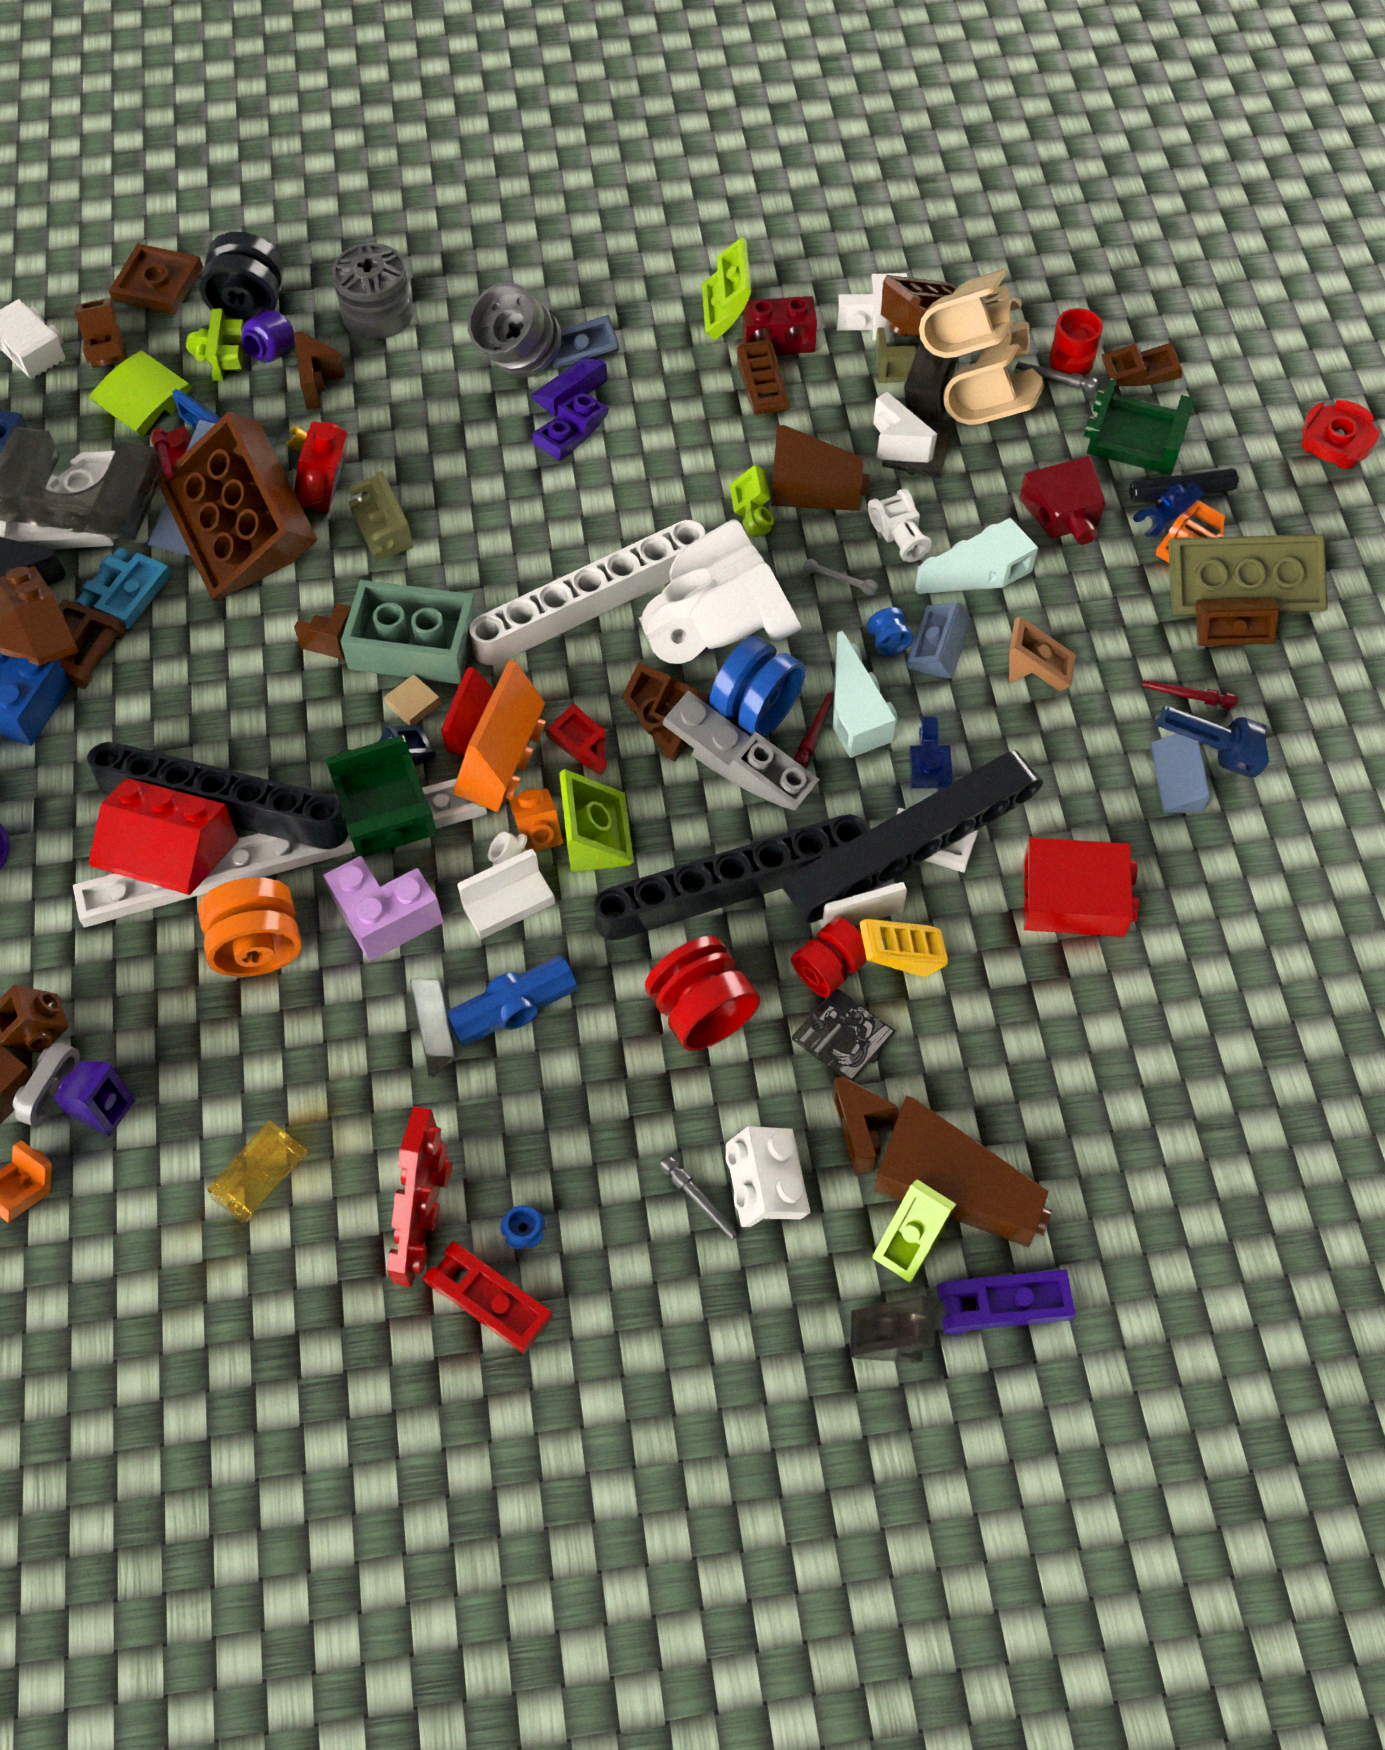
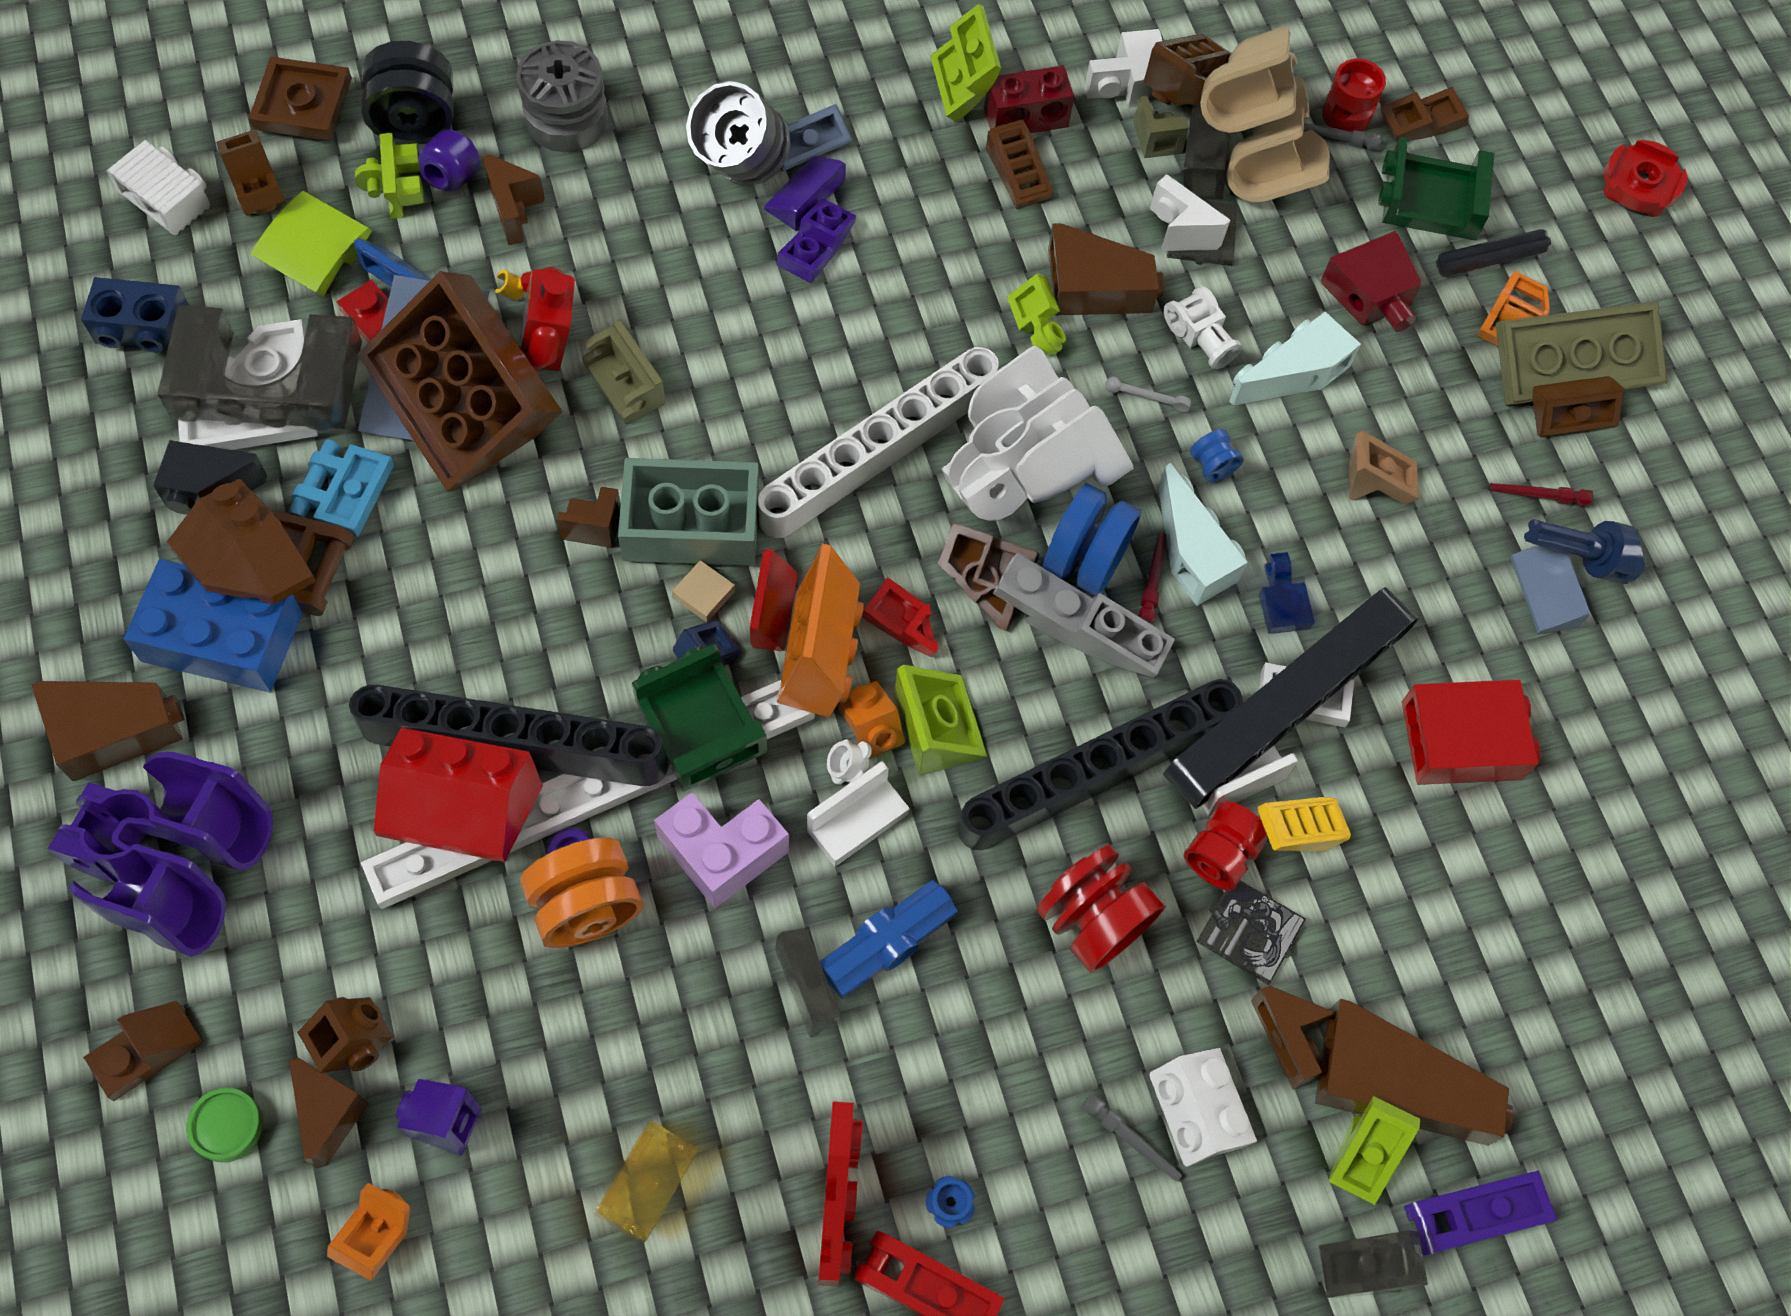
camera: 15 degrees left, 5 degrees up
light grey plate [13,1042,80,1127] -> none
dark red piece [151,427,173,479] -> none
sand blue slope [906,602,971,678] -> none
clear blue plate [1133,483,1204,537] -> none

